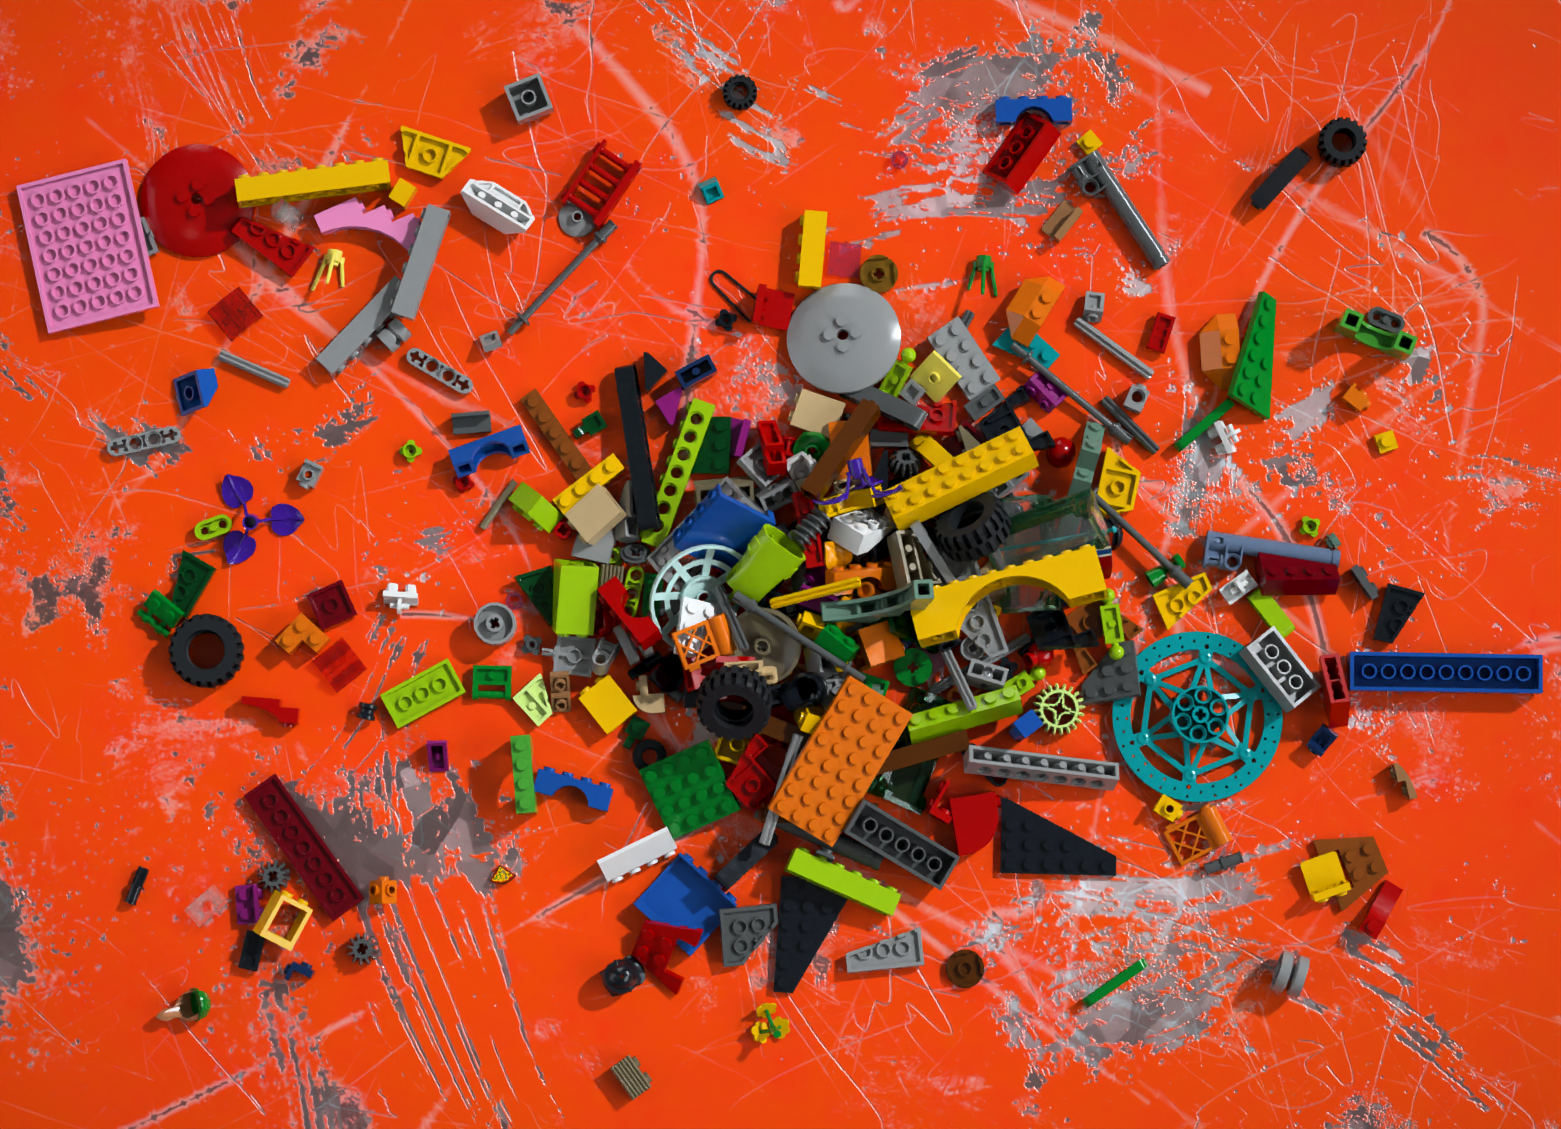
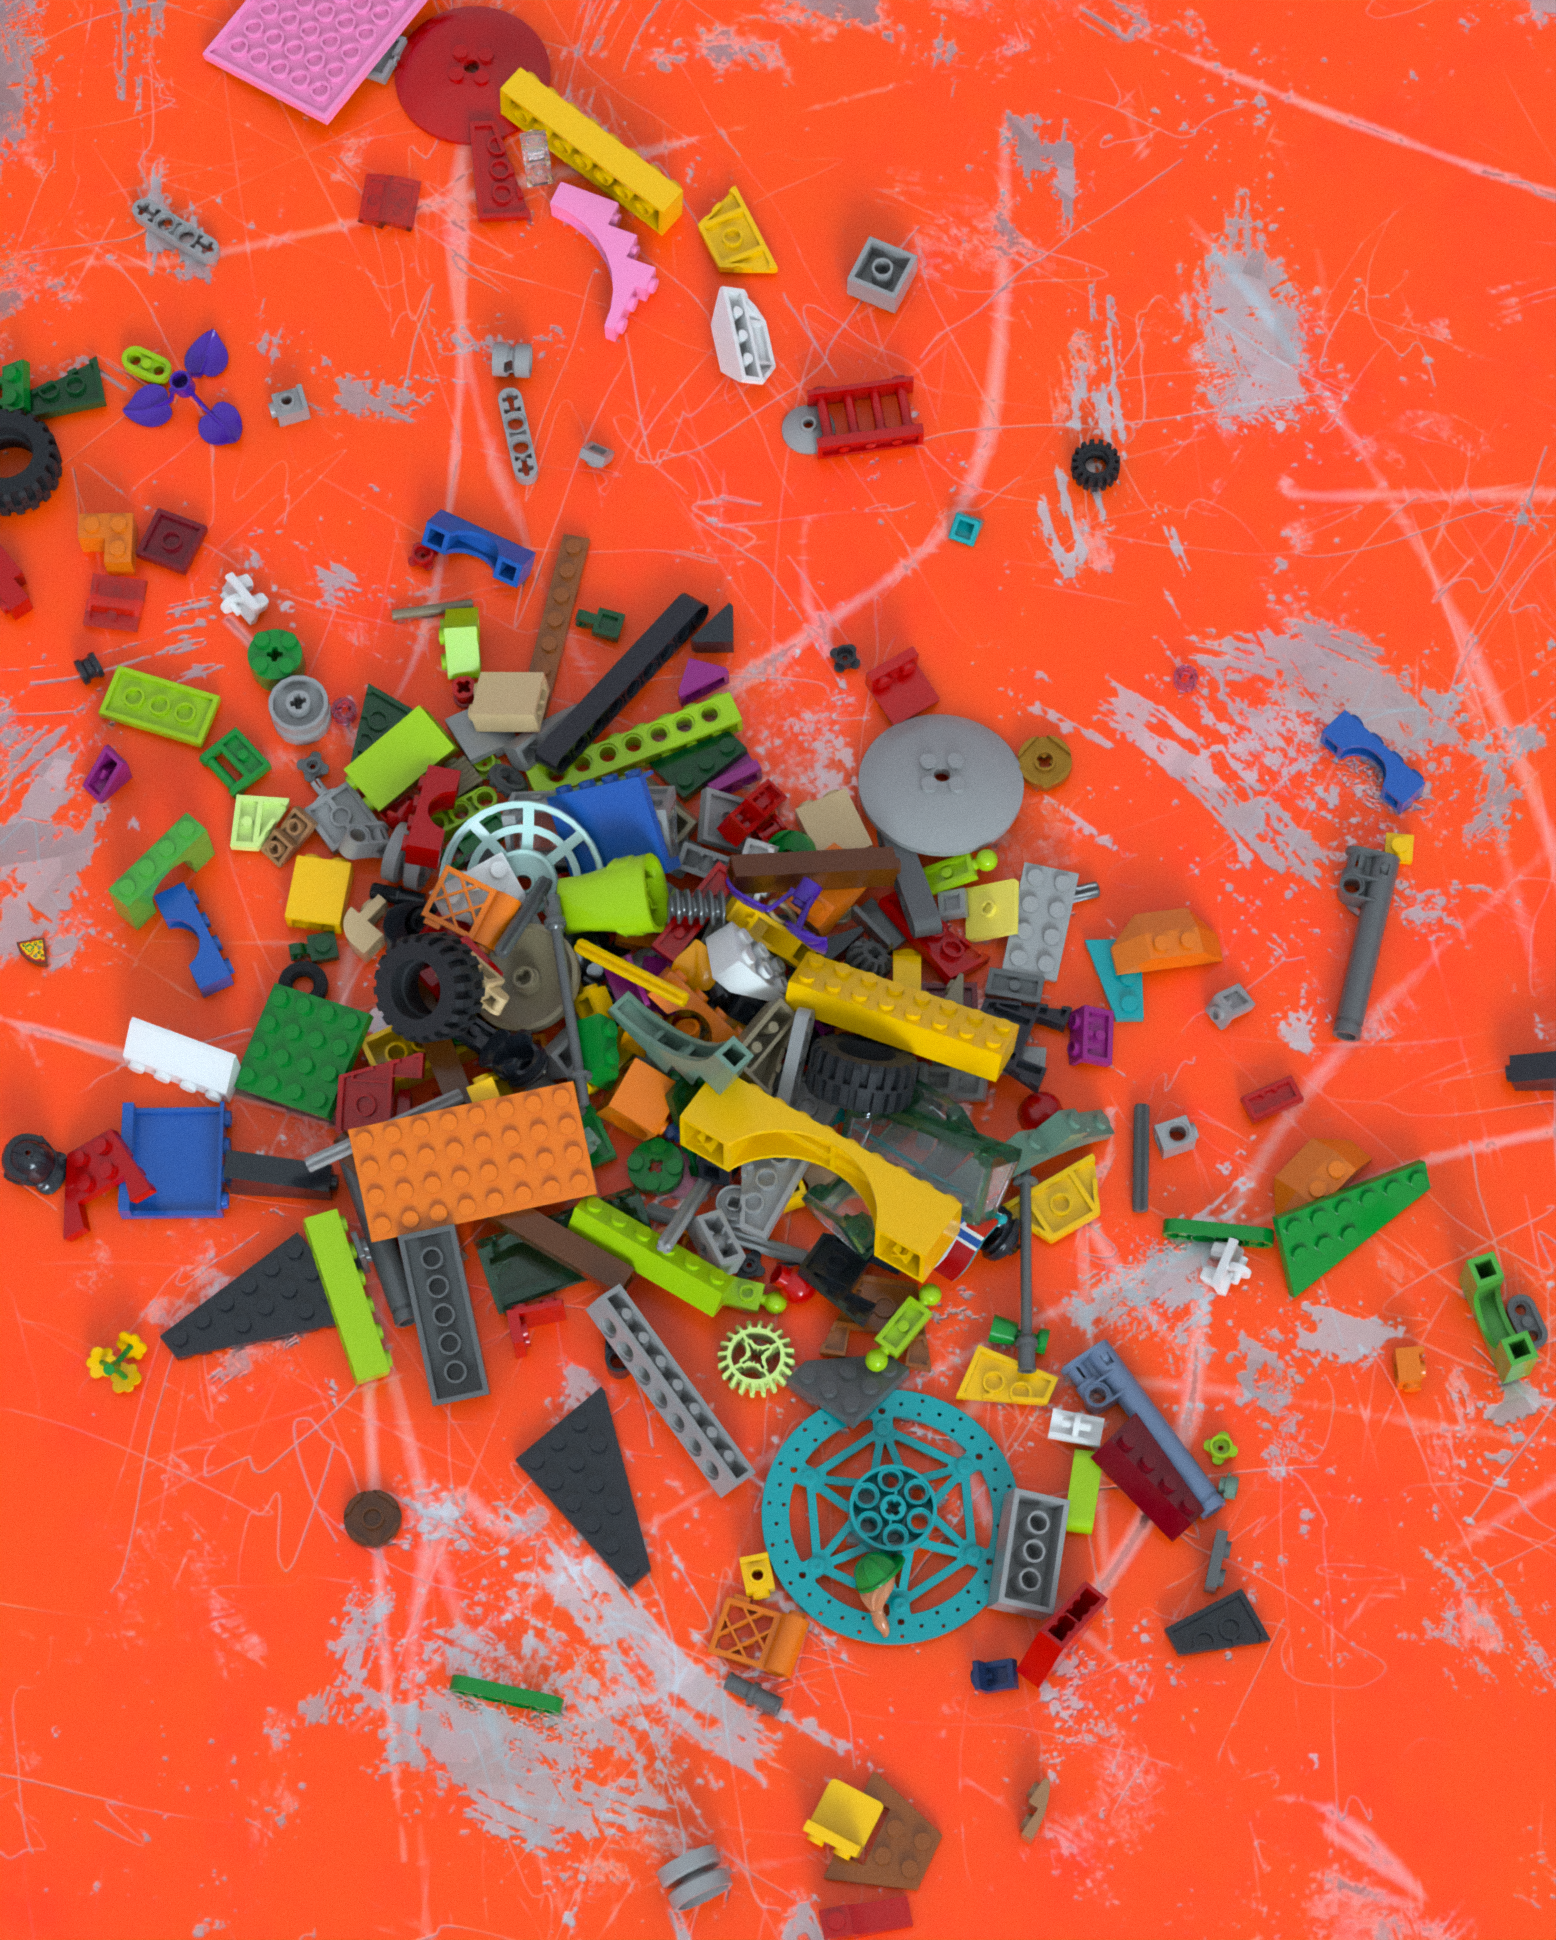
camera: 55 degrees right, 15 degrees down
blue slope [173,368,218,416] -> none
light grey axle [218,350,290,388] -> none
light yellow plant [311,249,345,291] -> none
light grey brick [316,276,400,376] -> none
yellow panel [389,178,418,210] -> none
light grey brick [389,204,451,322] -> none
lime plate [399,440,422,463] -> none
dark grey panel [451,410,492,435] -> none
dark grey bar [507,219,618,336] -> none
yellow arch [552,453,626,517] -> none
red plate [574,381,596,403] -> none
dark blue brick [675,354,718,391] -> none
black piece [710,270,756,323] -> none
dark grey plate [718,903,778,967] -> none
yellow brick [795,210,828,290] -> none
clear pink piece [827,241,862,278] -> none
light grey wing [845,927,925,974] -> none
red brick [948,791,1001,856] -> none
green plant [967,255,998,297] -> none
red slope [982,111,1061,195] -> none
blue brick [1009,709,1043,742] -> none
dark grey bar [1010,342,1134,446] -> none
medium nougat panel [1041,200,1083,244] -> none
light grey axle [1073,317,1154,380] -> none
blue brick [1347,652,1543,695] -> none
yellow plate [1373,430,1399,454] -> none
none -> green brick [247,629,306,692]
none -> green piece [854,1552,905,1638]

